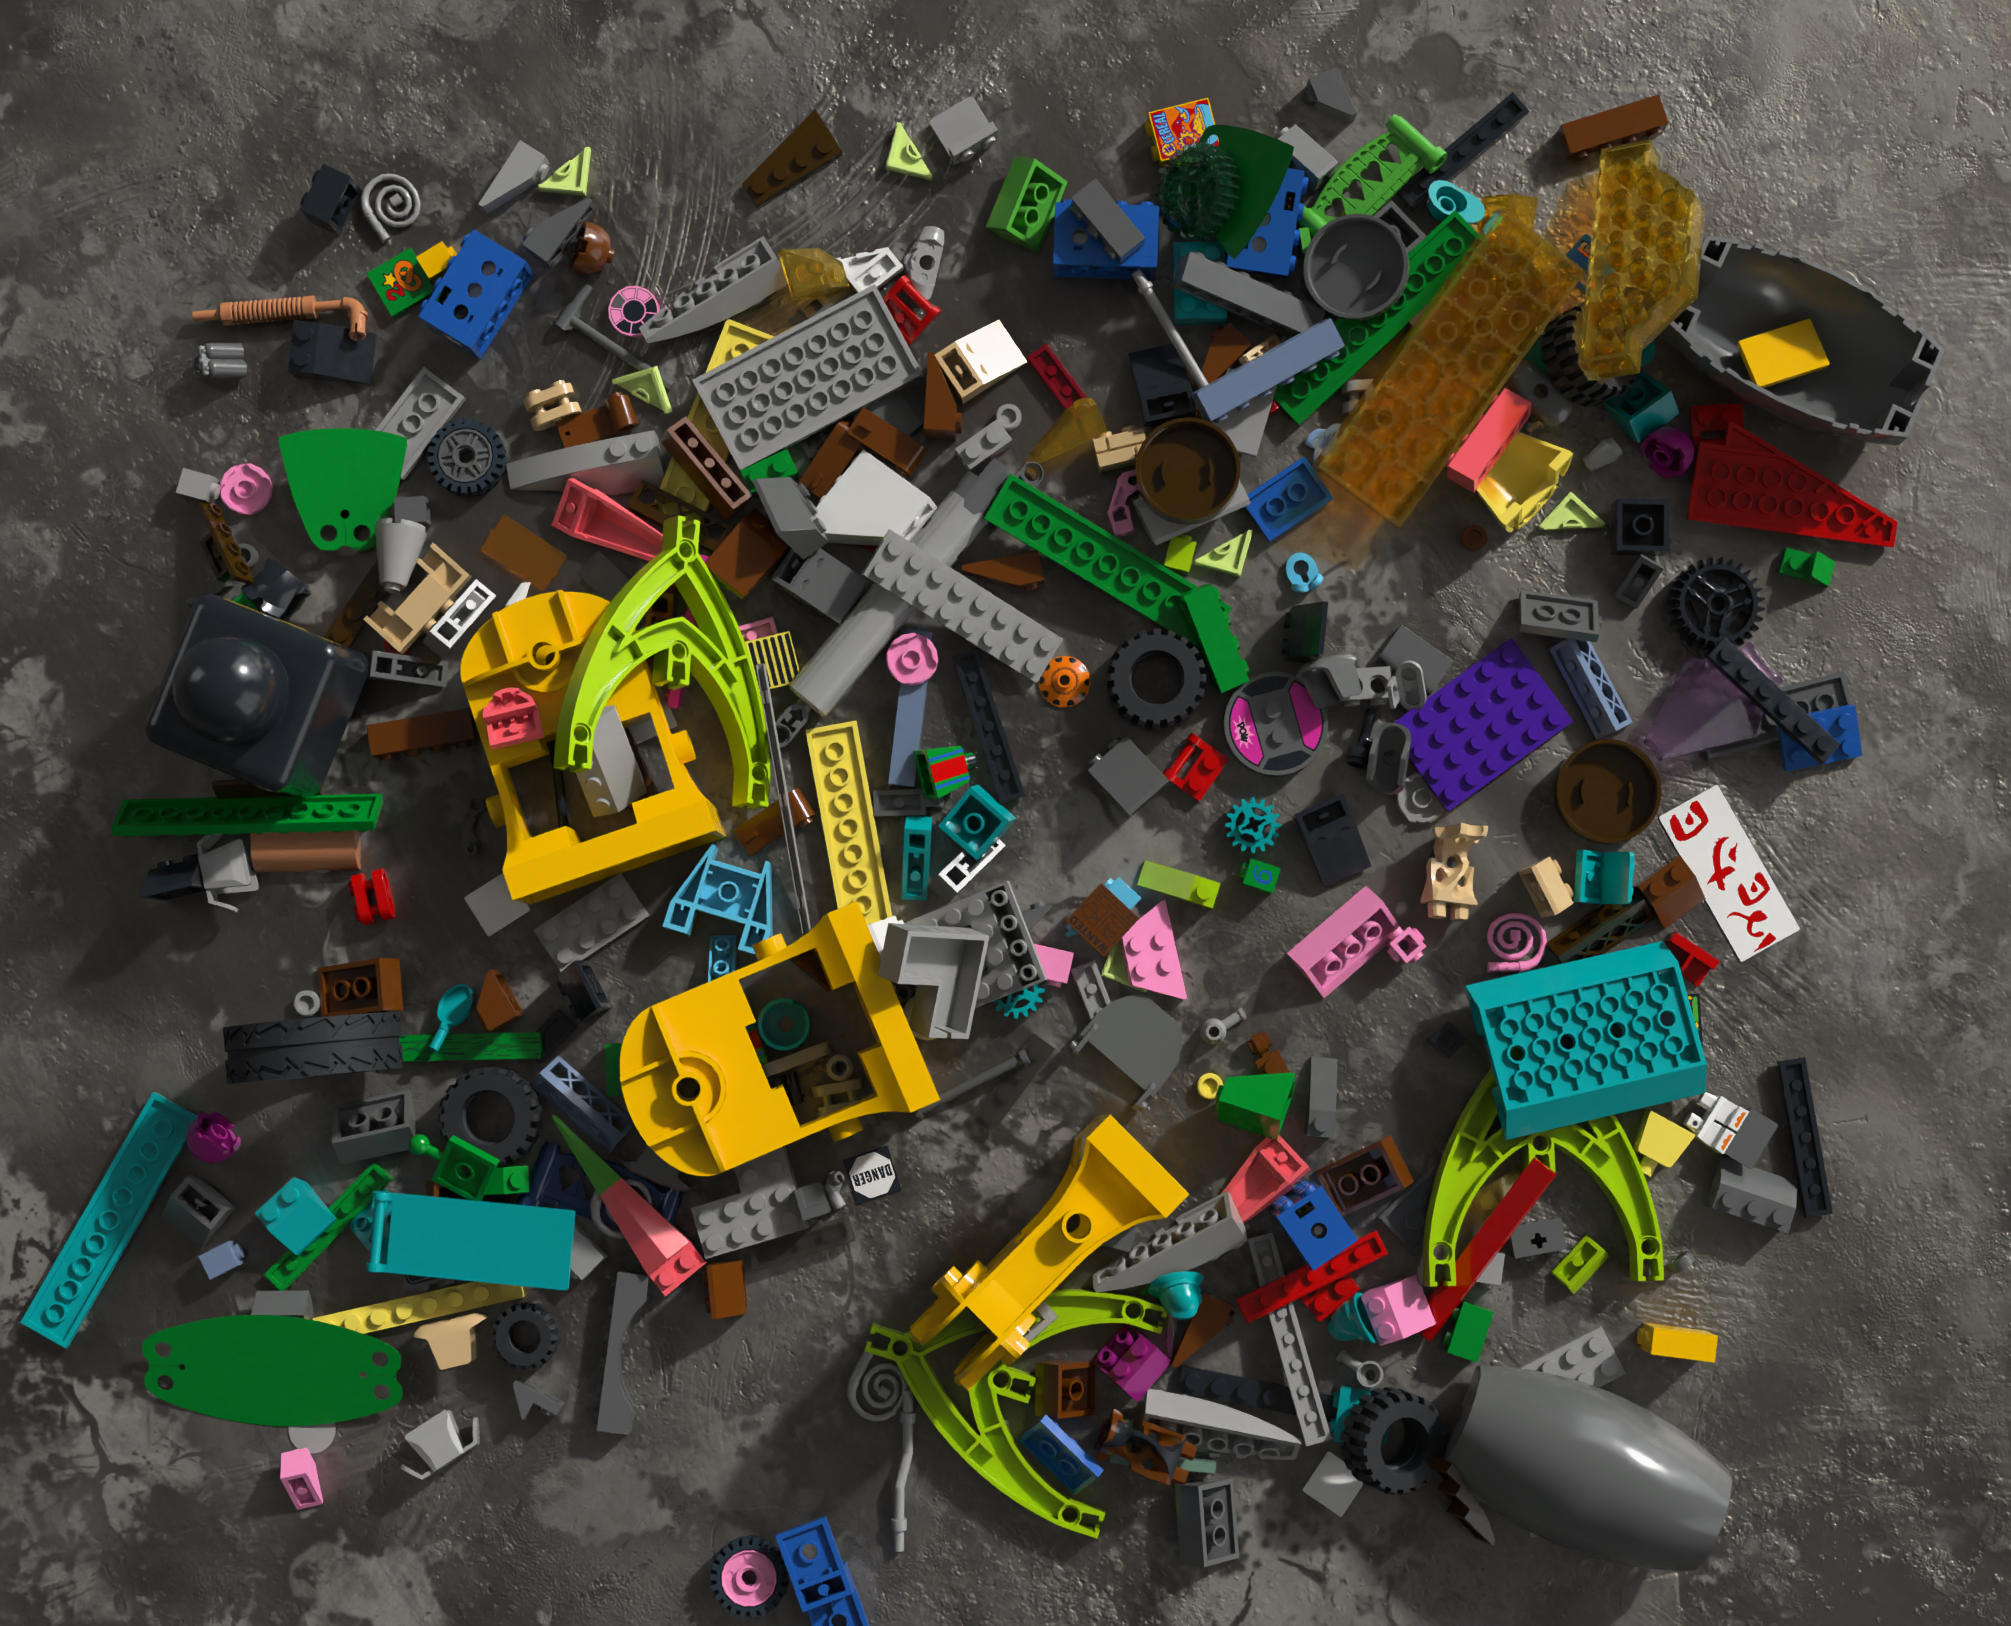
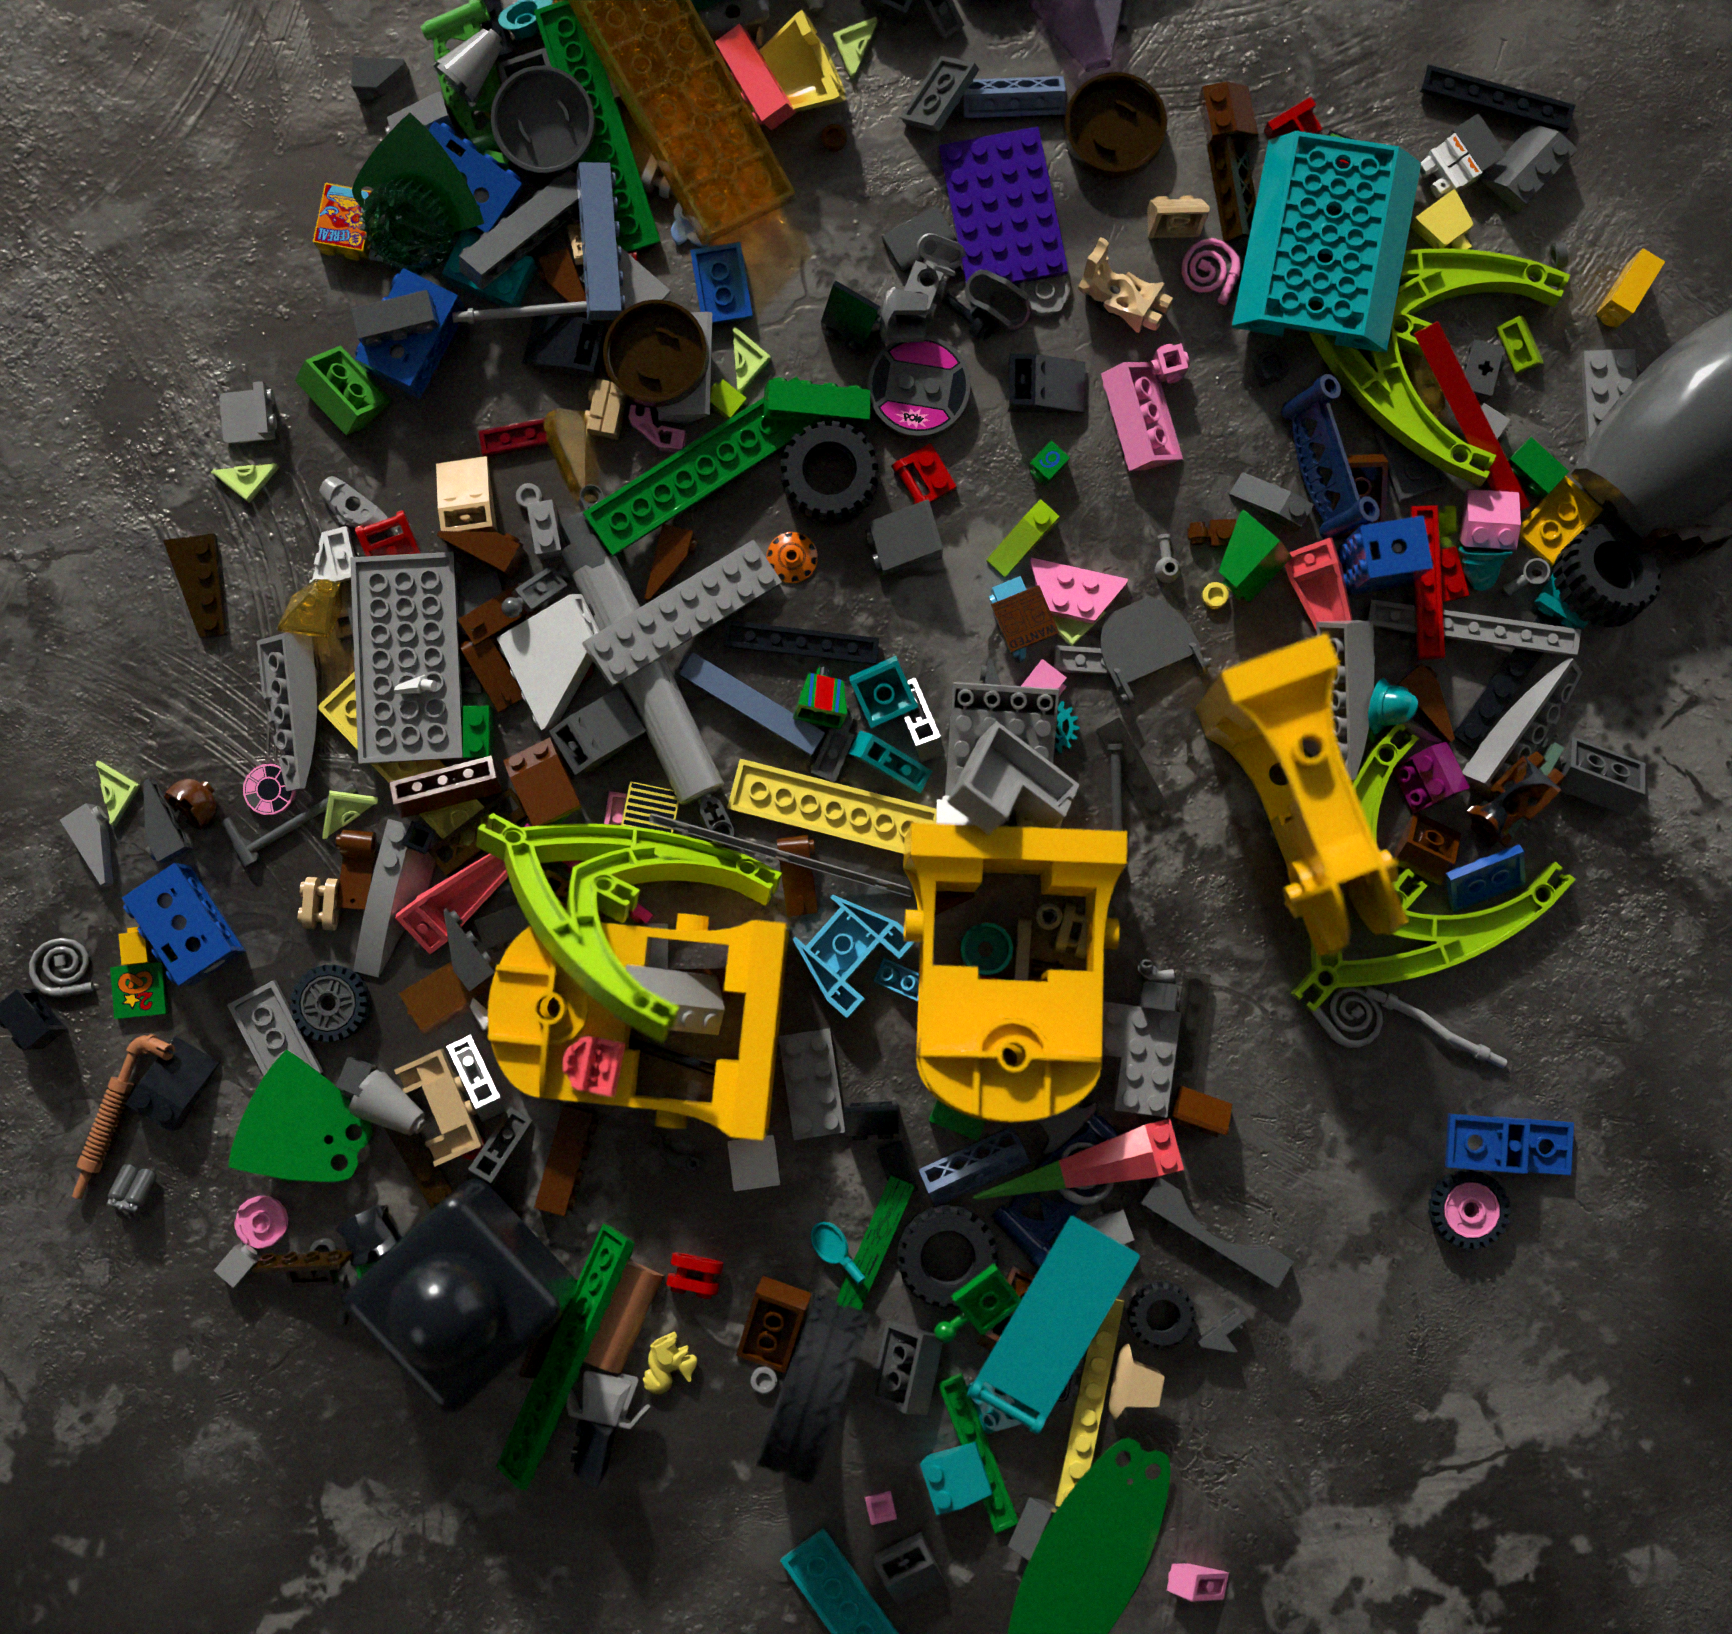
camera: 65 degrees left, 0 degrees up
magenta cylinder [186,1111,241,1164] -> none
sand blue brick [198,1240,245,1280] -> none
light grey sticker [289,1423,336,1454] -> none
light grey piece [400,1410,480,1480] -> none
green slope [468,1165,529,1195] -> none
reddish brown slope [476,969,525,1031] -> none
dark grey slope [752,477,828,560] -> none
sticker [843,1145,902,1205] -> none
bright pink tile [886,633,938,686] -> none
teal gear [1224,797,1281,854] -> none
medium azure piece [1286,553,1323,593] -> none
white sticker [1303,1452,1363,1517] -> none
teal bracket [1574,850,1635,905] -> none
white sticker [1659,785,1800,962] -> none
none -> white bar [394,675,437,694]
none -> black slope [401,821,436,855]
none -> light grey cone [432,29,503,103]
none -> dark grey slope [443,908,495,991]
none -> dark grey plate [501,561,573,618]
none -> light yellow animal [643,1331,697,1394]
none -> bright pink tile [865,1491,897,1525]
none -> dark blue piece [1281,374,1380,540]
none -> clear neon green plate [1438,506,1456,536]
none -> yellow tile [1519,476,1604,567]

